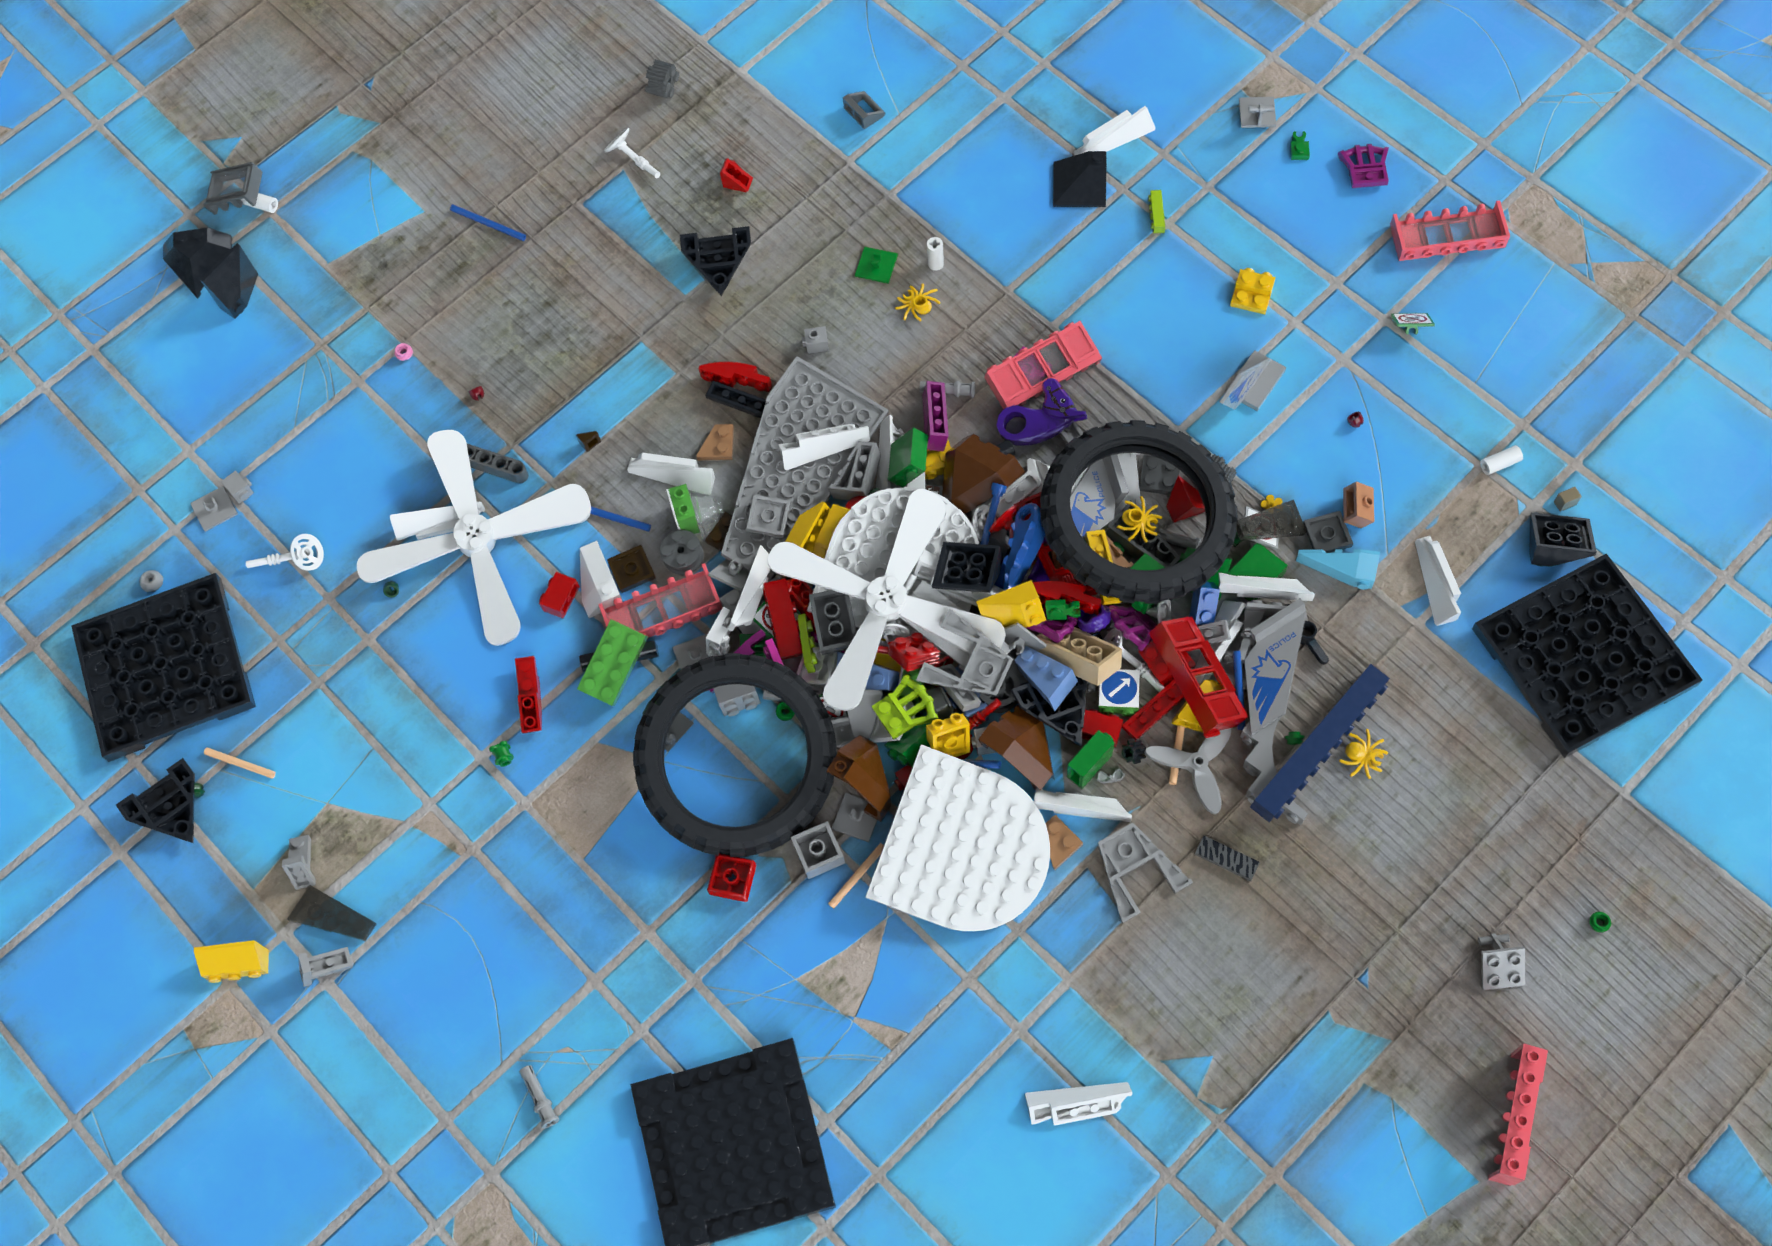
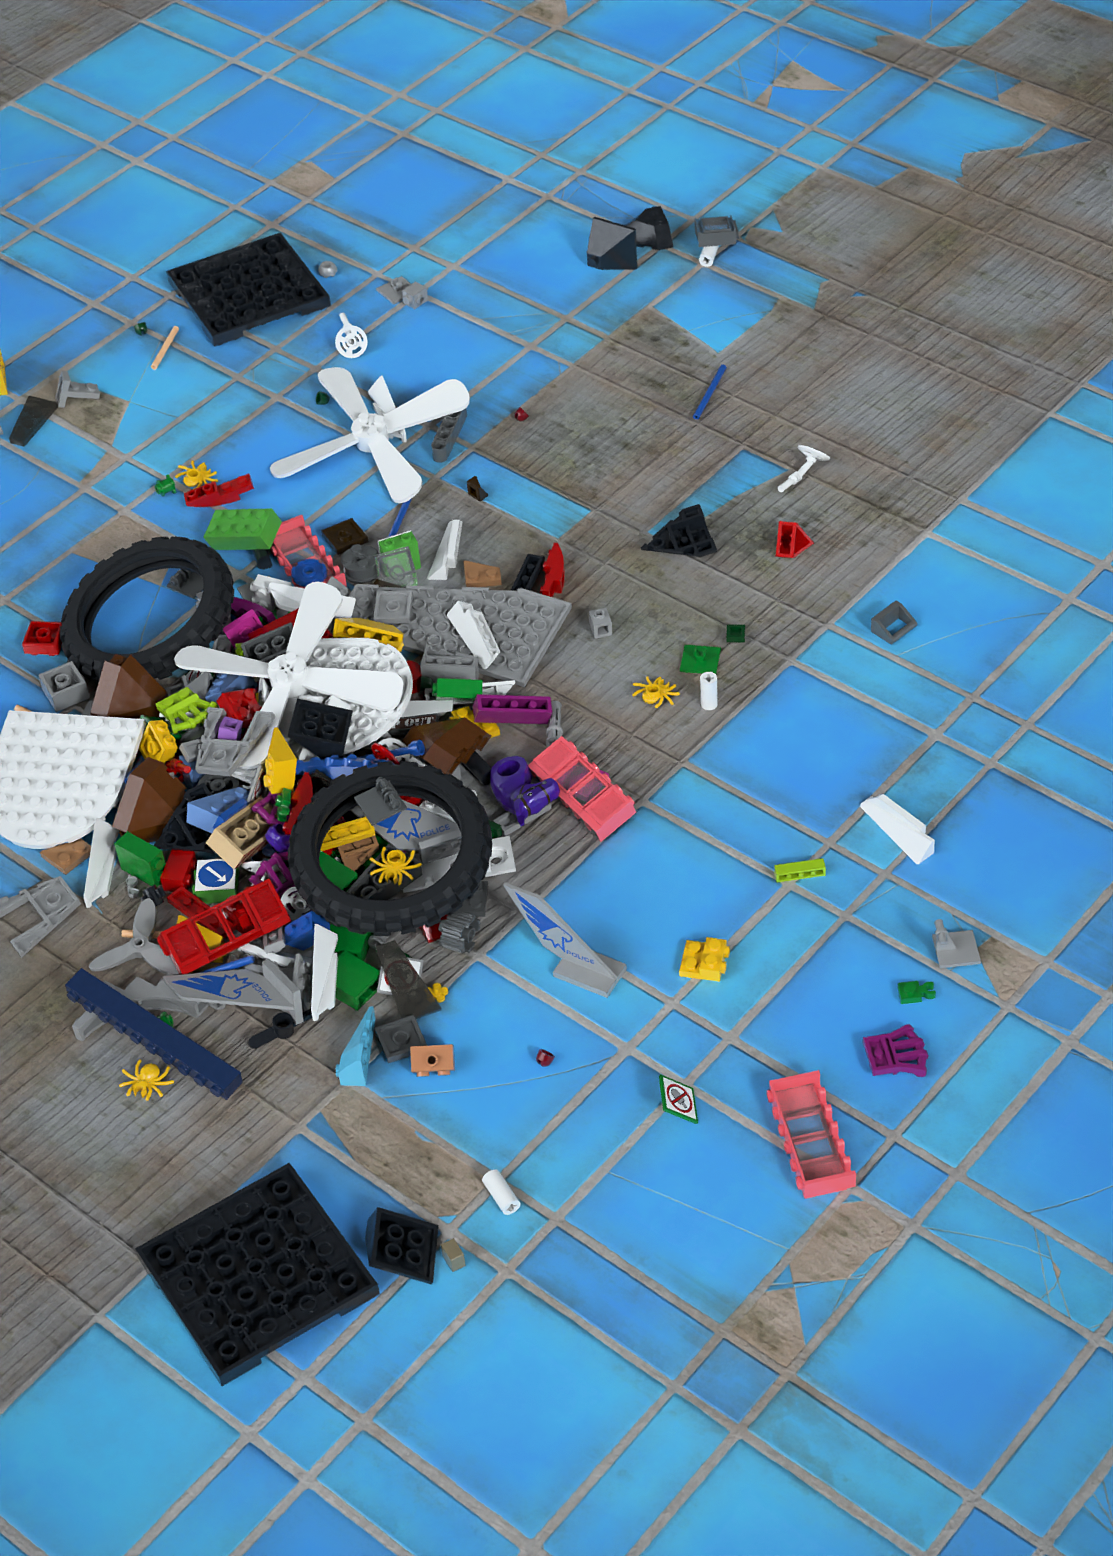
camera: 80 degrees right, 20 degrees down
black wedge [116,758,195,843] -> none
bright pink plate [395,343,413,361] -> none
red brick [539,572,580,619] -> none
white wedge [580,541,623,618] -> none
dark grey brick [645,59,679,98] -> none
black slope [1053,151,1107,207] -> none
tile [1195,836,1260,881] -> none
white wedge [1415,536,1461,626] -> none
none -> yellow animal [175,460,218,489]
none -> blue tile [213,798,247,829]
none -> medium lavender brick [218,716,243,741]
none -> blue tile [291,559,327,587]
none -> dark grey hinge [354,777,407,826]
none -> dark green plate [726,625,745,643]

